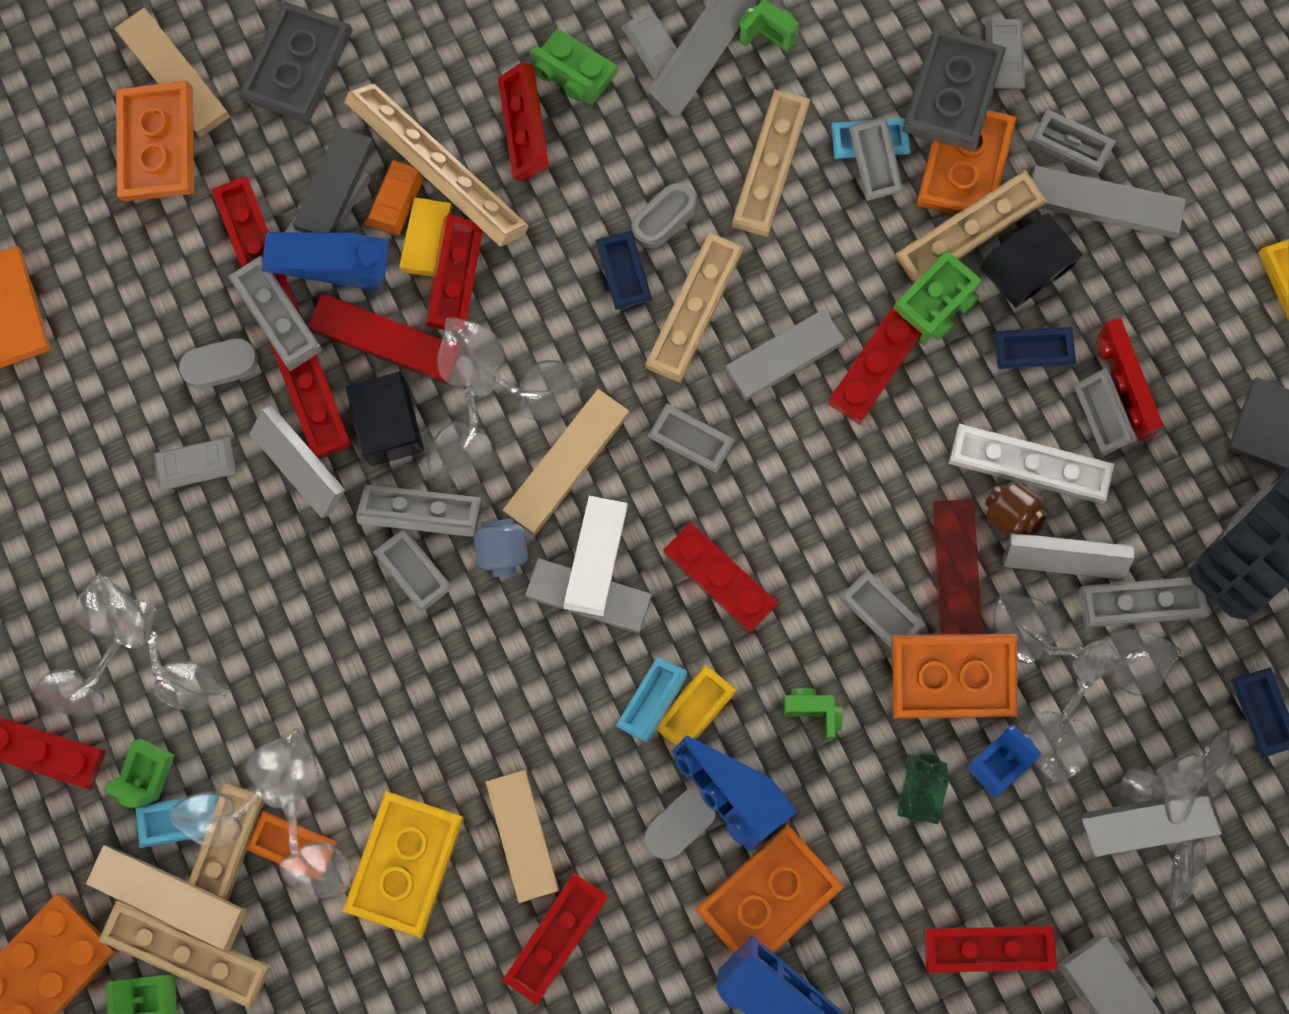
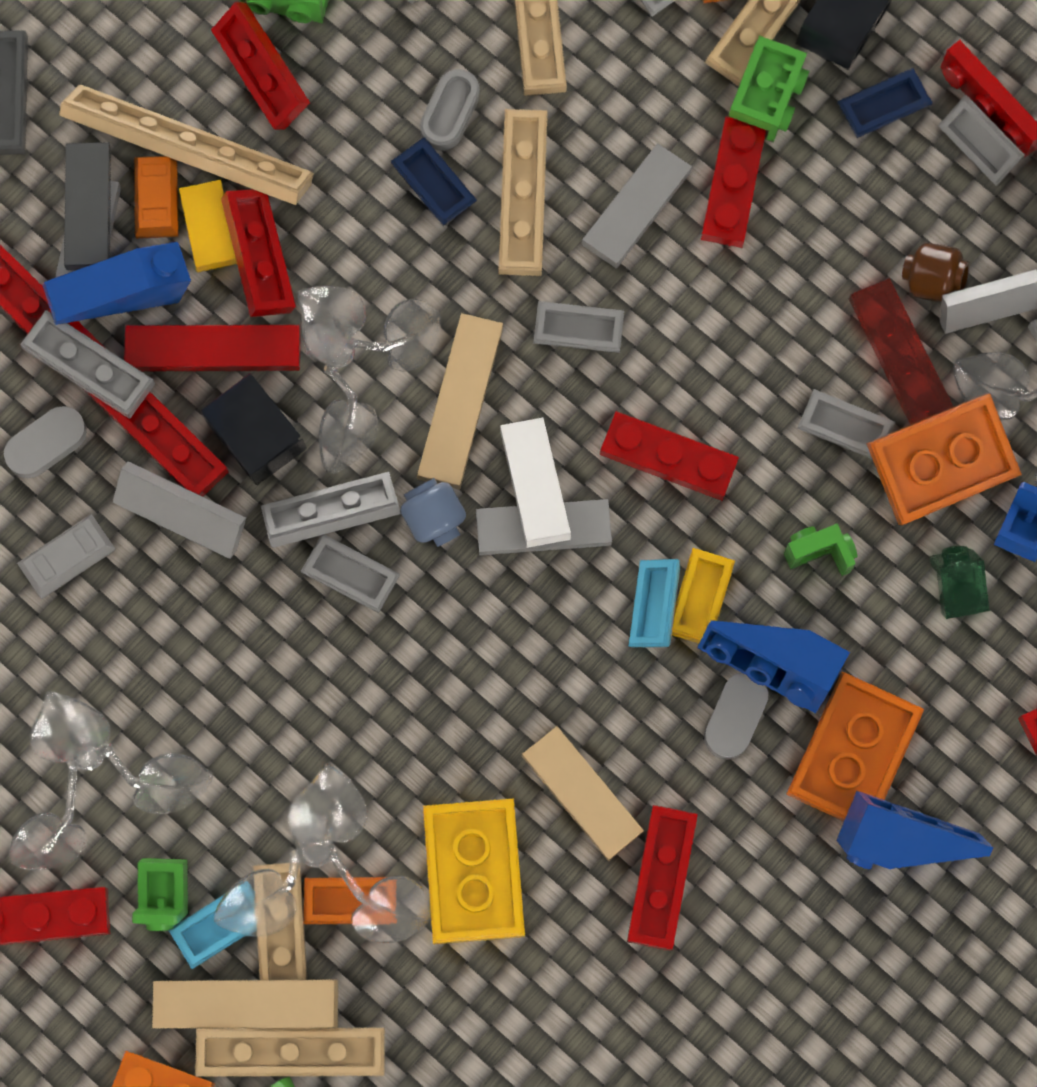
camera: 30 degrees left, 0 degrees up
white tile [948,424,1114,504] -> none

